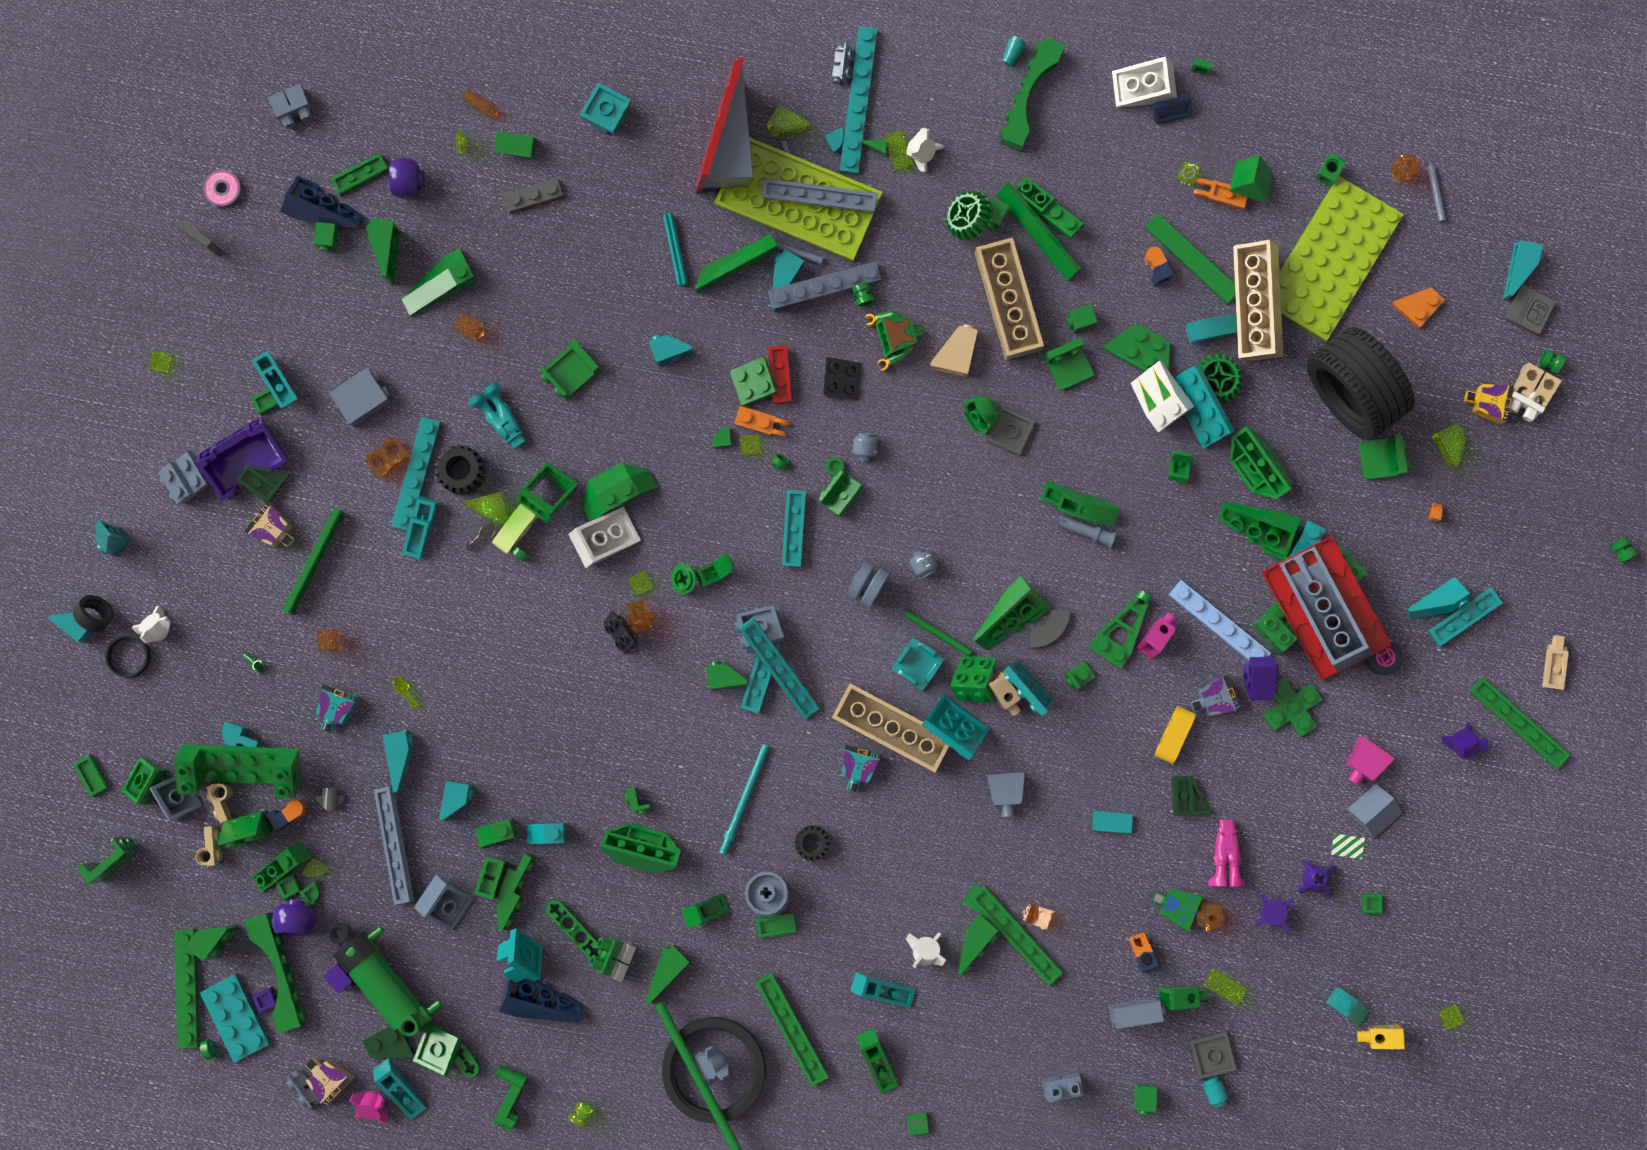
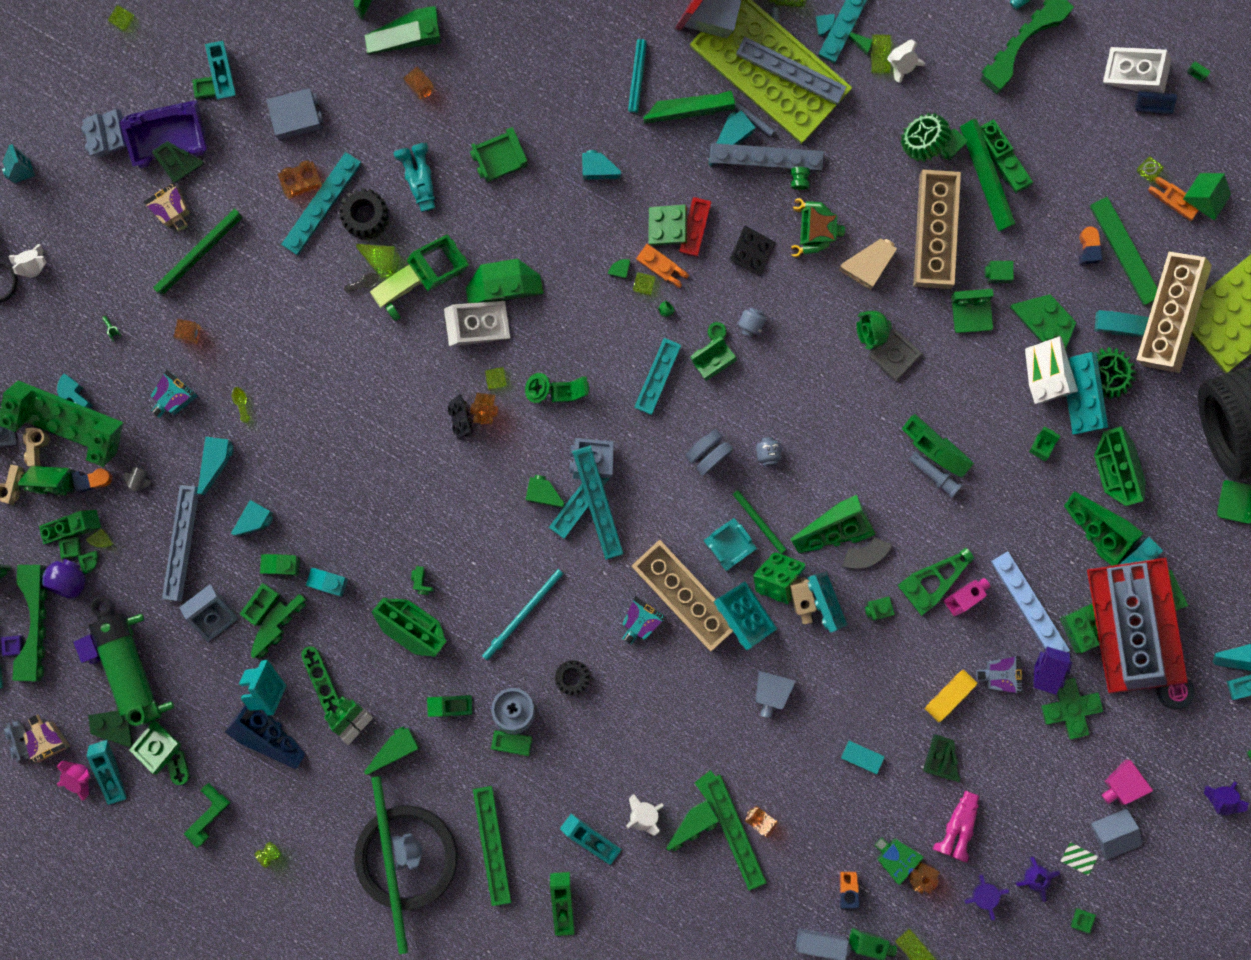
camera: 20 degrees right, 0 degrees up
teal slope [402,496,440,559] -> none

